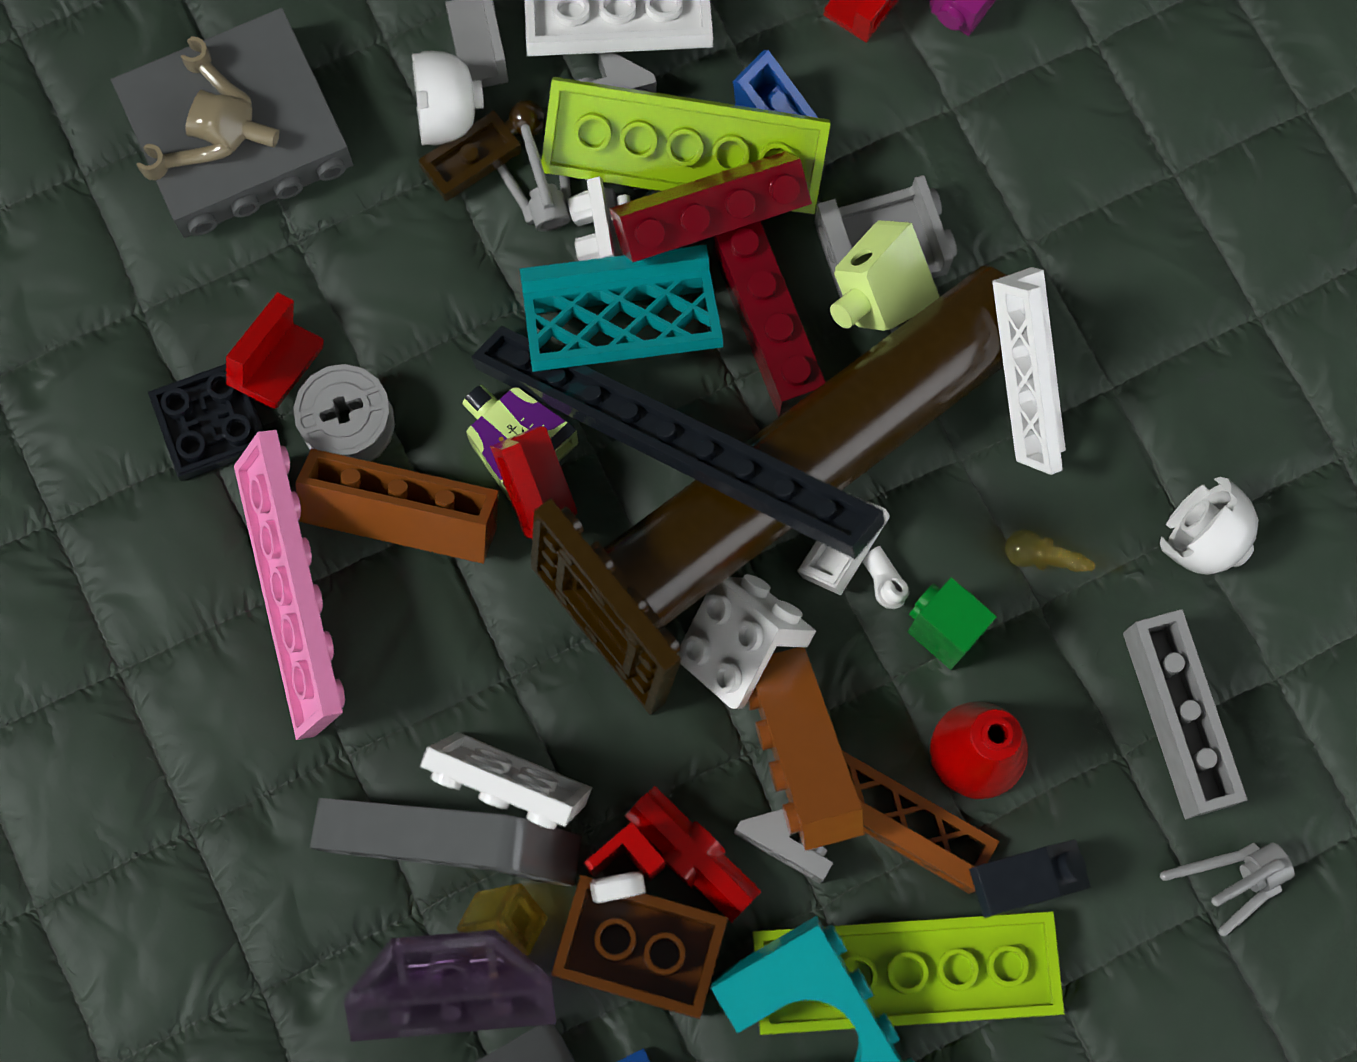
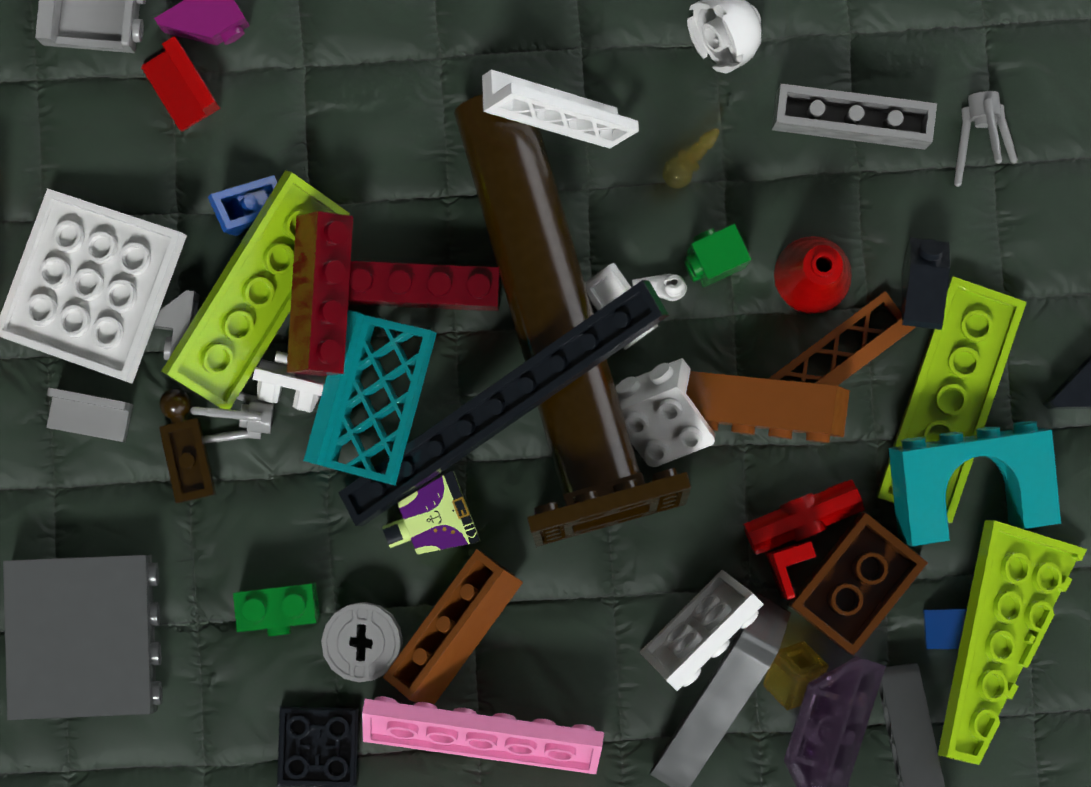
camera: 65 degrees left, 10 degrees up
dark tan piece [136,36,280,180] -> none
red panel [226,292,324,409] -> none
white cylinder [412,51,484,146] -> none
red panel [490,426,577,539] -> none
white tile [590,872,646,903] -> none
light grey slope [734,809,833,884] -> none
light grey panel [814,175,957,298] -> none
yellowish green torso [830,220,940,331] -> none
none -> green brick [233,583,321,636]

